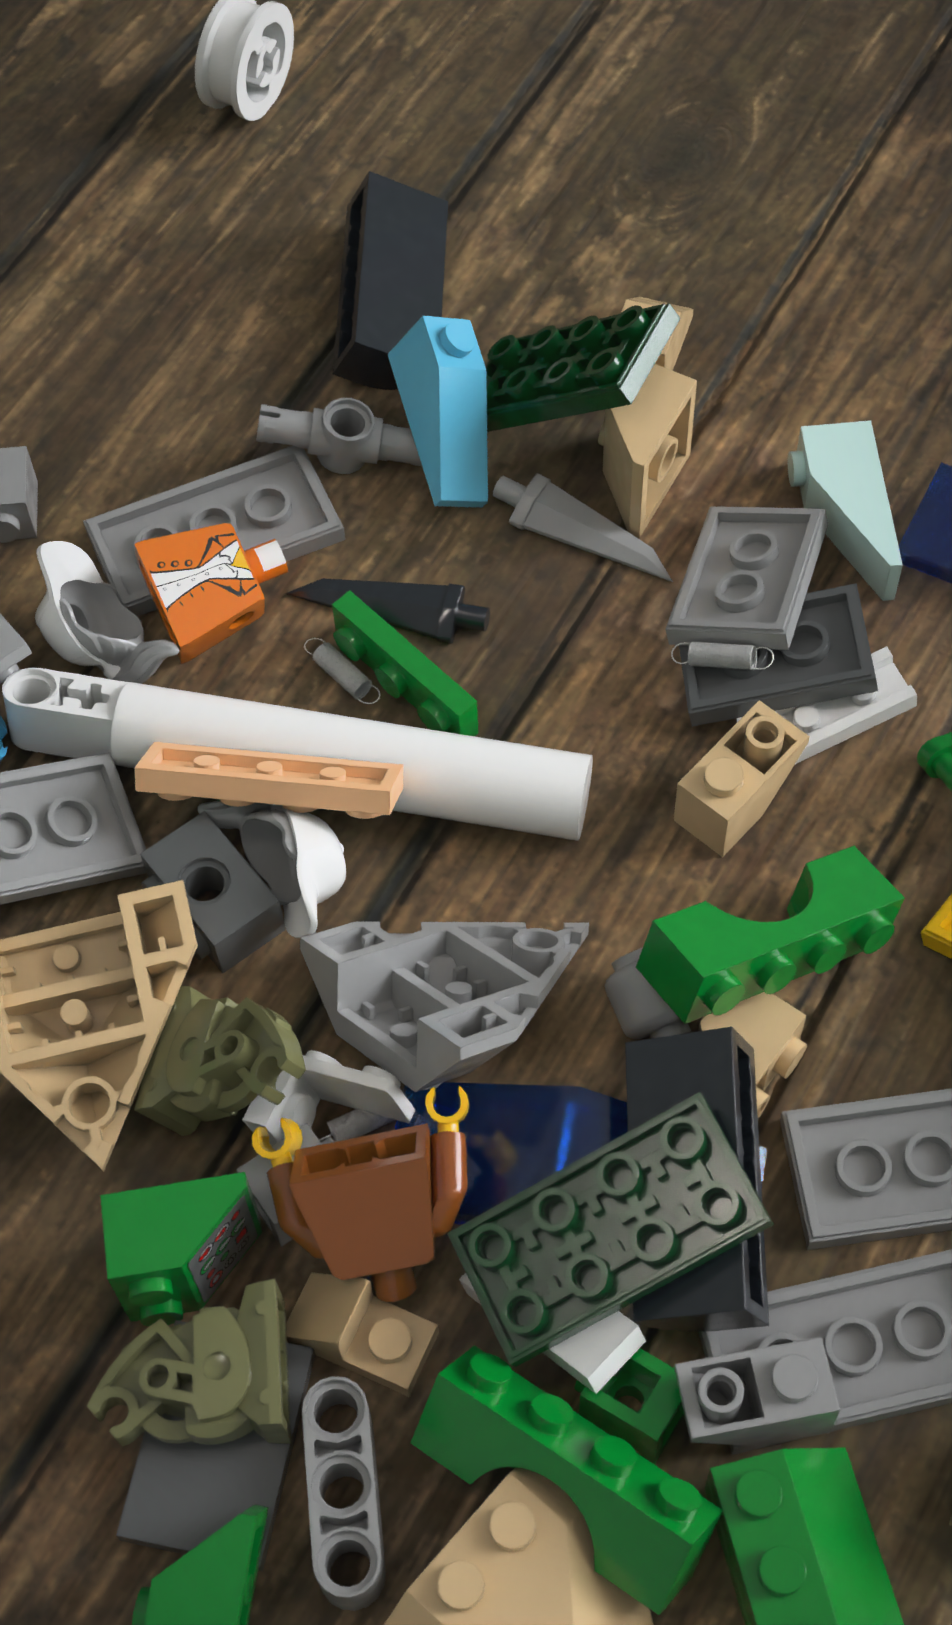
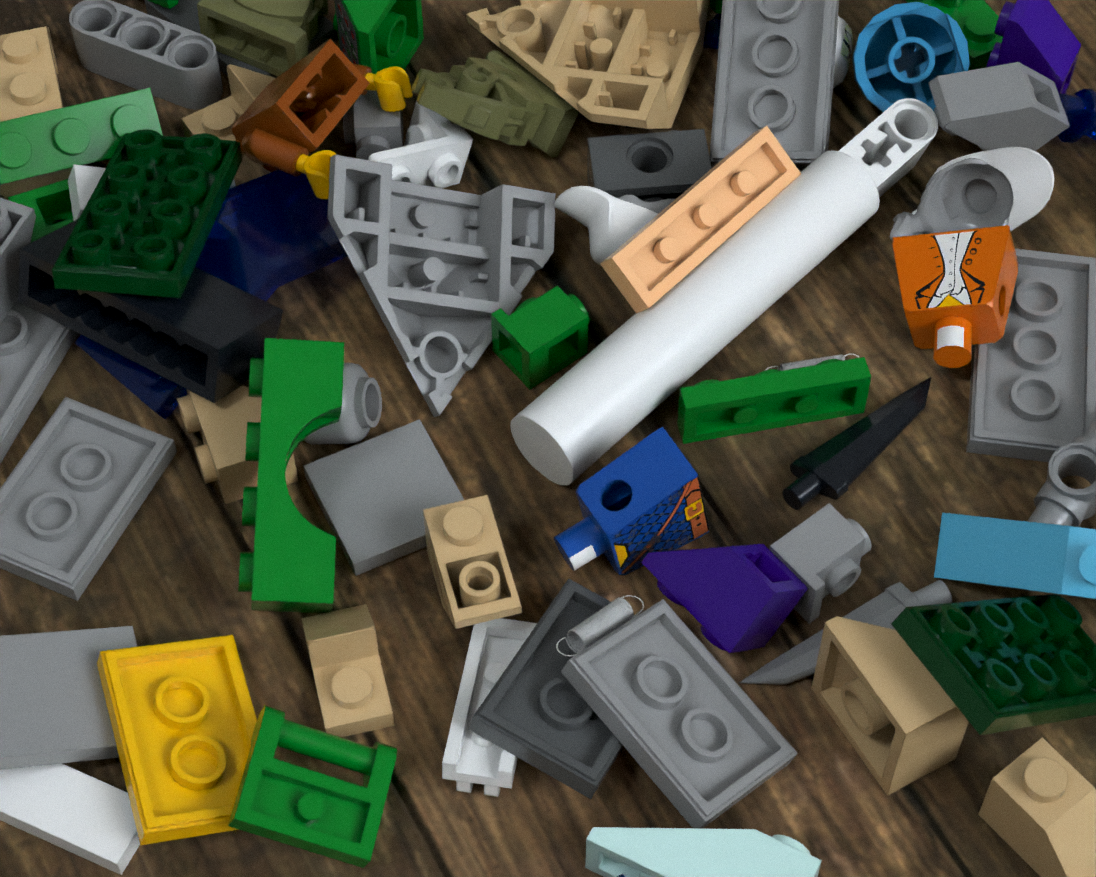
camera: 120 degrees right, 5 degrees down
none -> tan slope [301,604,395,737]
none -> light grey tile [303,419,464,576]
none -> green brick [491,285,590,390]
none -> blue torso [553,427,709,575]
none -> dark purple slope [641,544,808,653]
none -> light grey brick [770,503,872,624]

